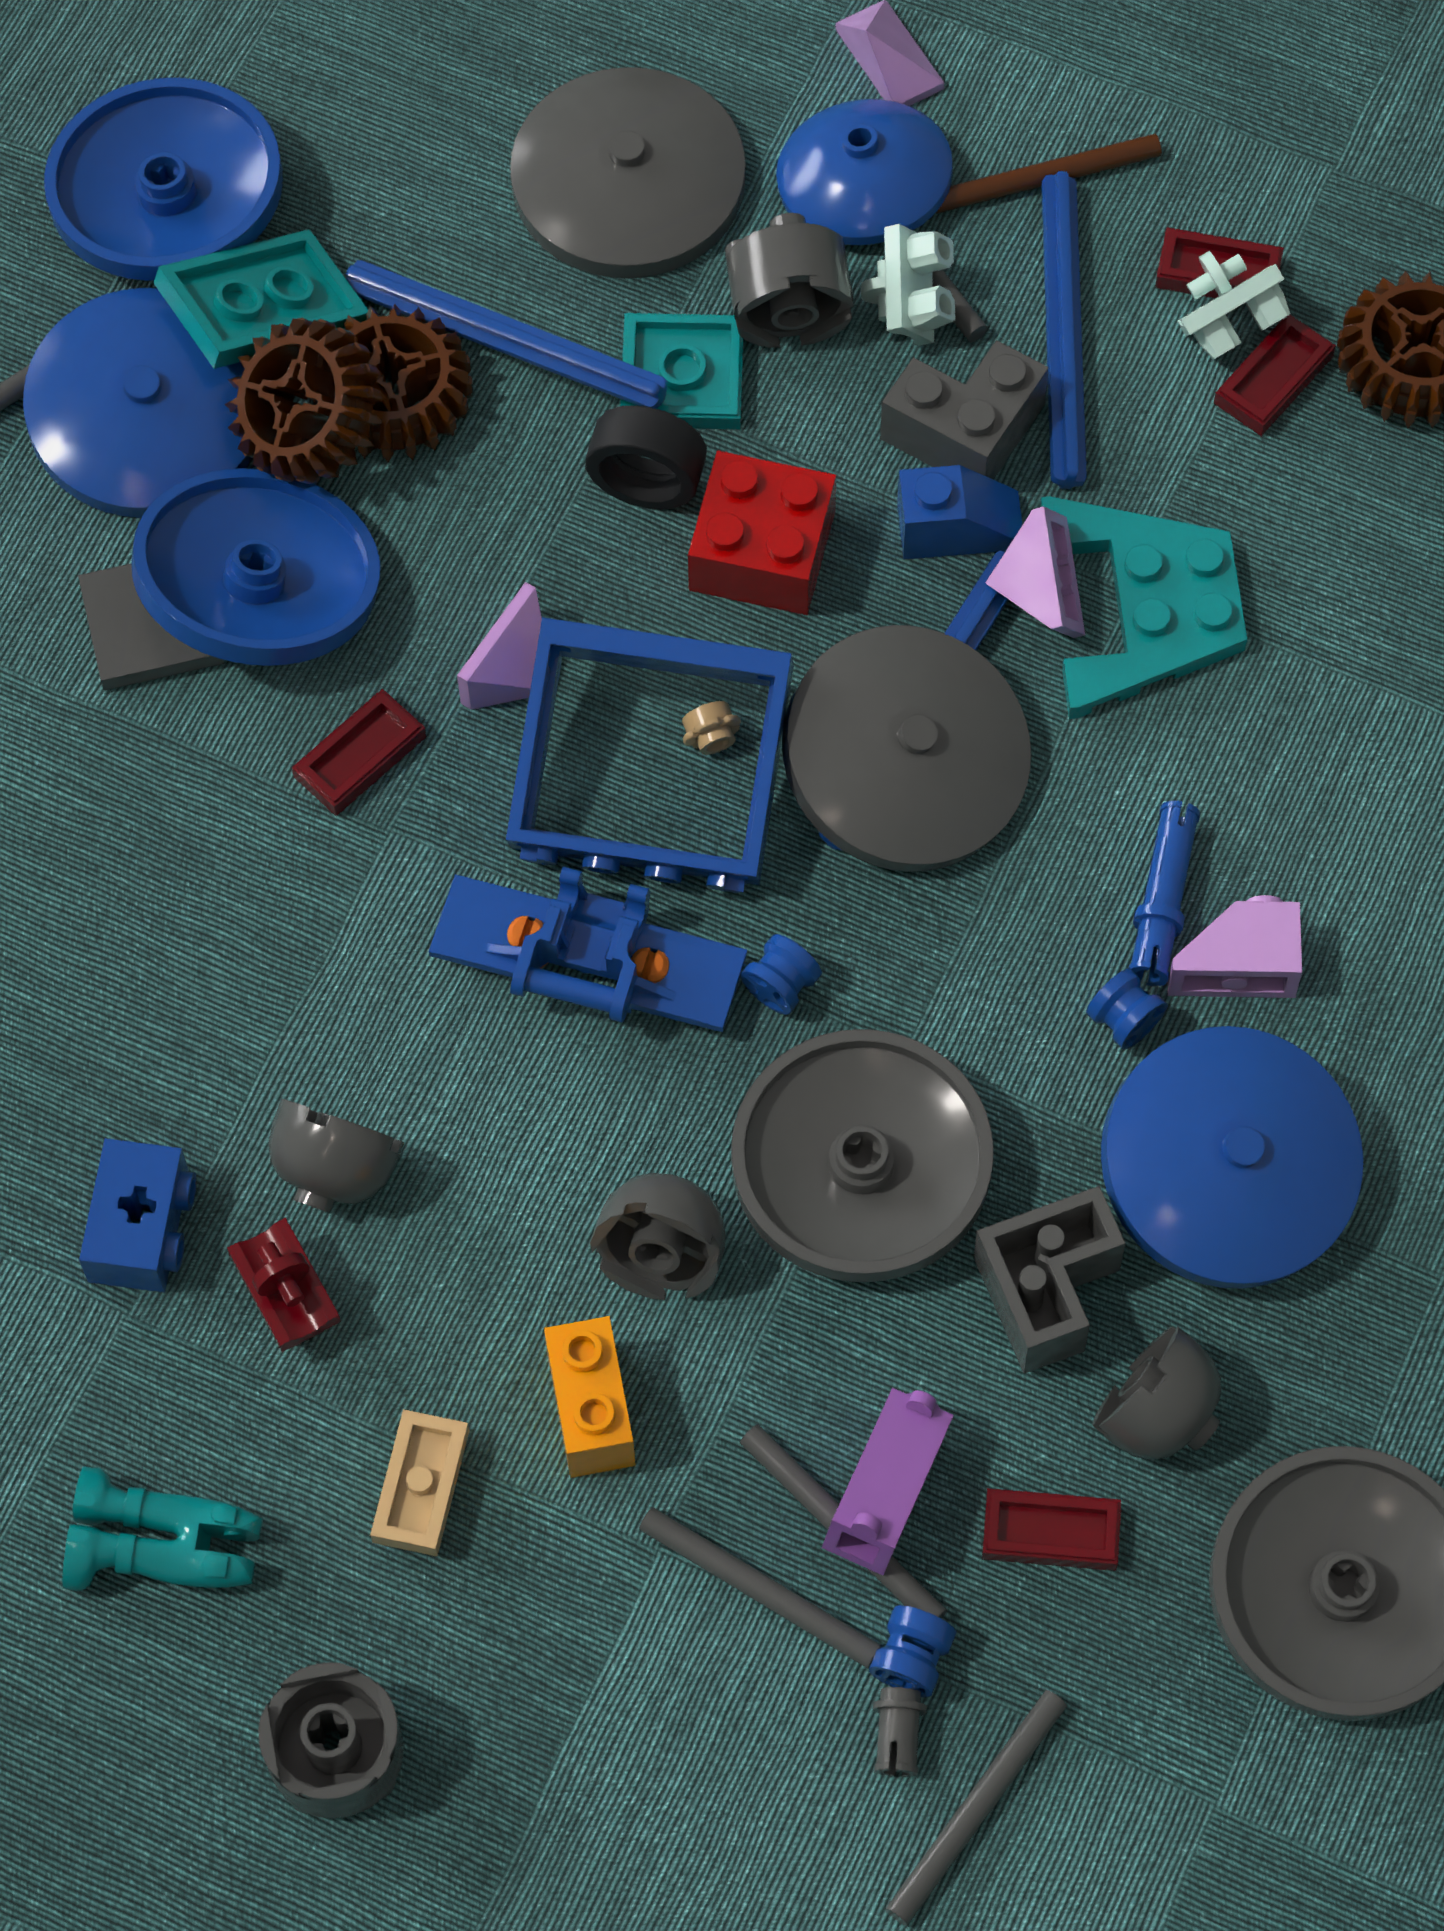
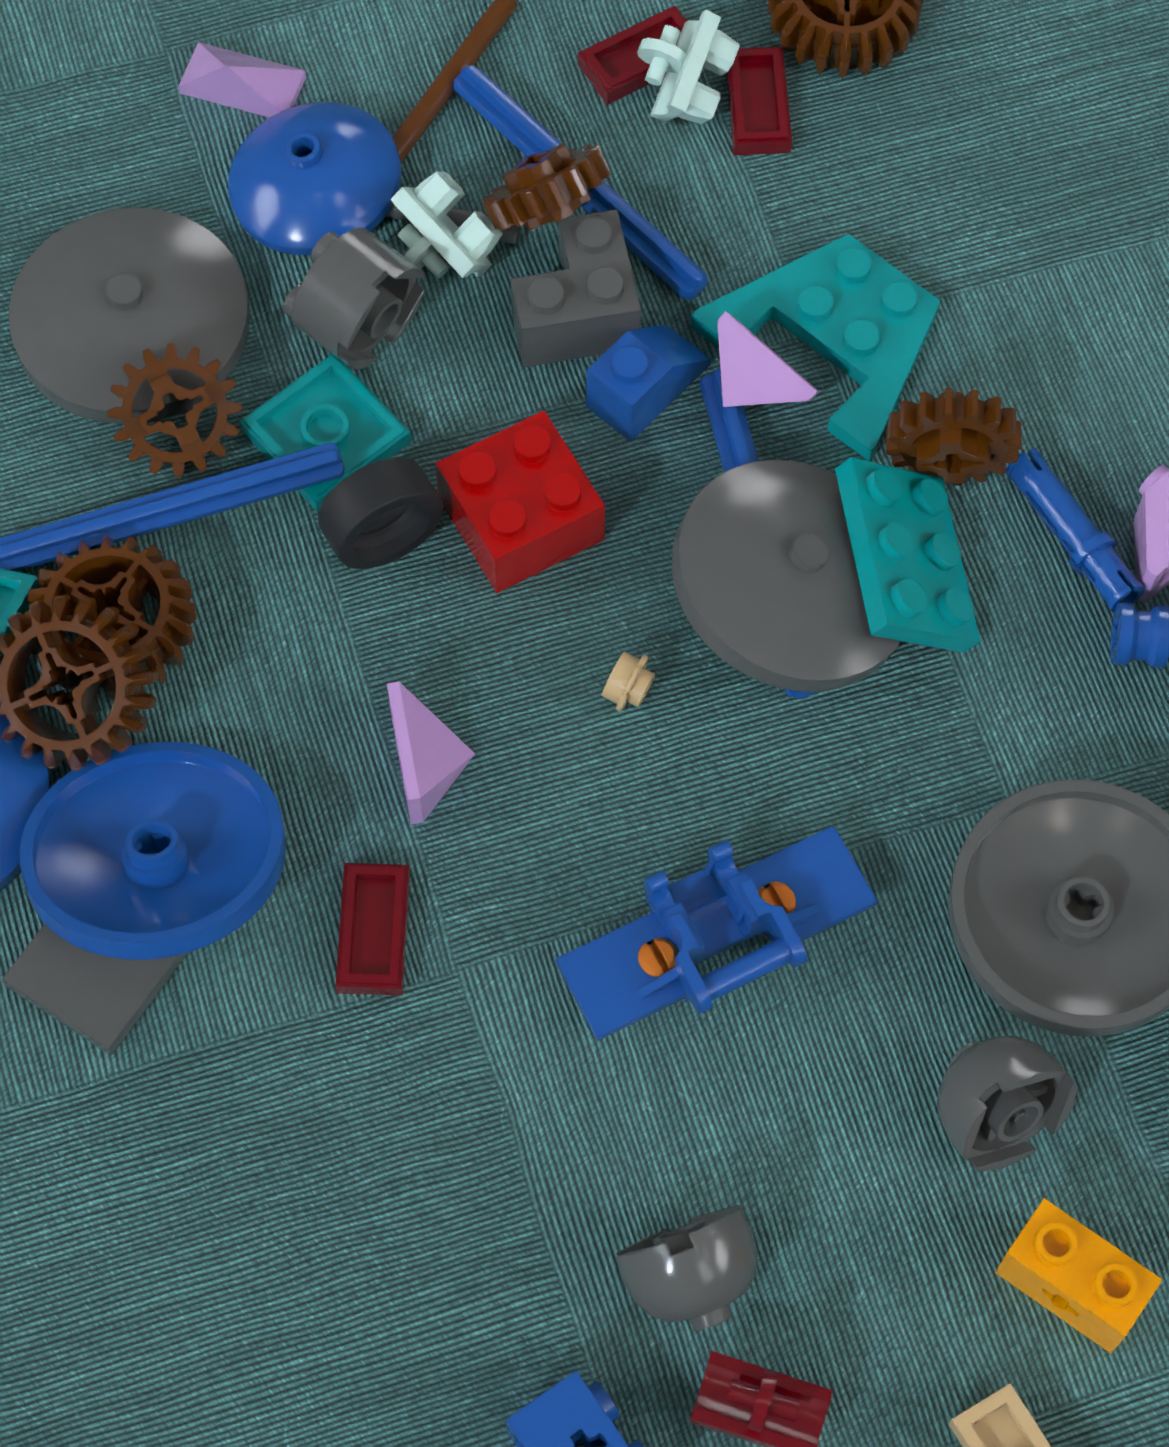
camera: 45 degrees left, 0 degrees up
blue window [506,617,794,893] -> none
blue wheel [740,934,822,1015] -> none
none -> reddish brown gear [107,343,242,477]
none -> reddish brown gear [483,143,610,230]
none -> teal plate [835,457,981,653]
none -> reddish brown gear [886,388,1021,486]

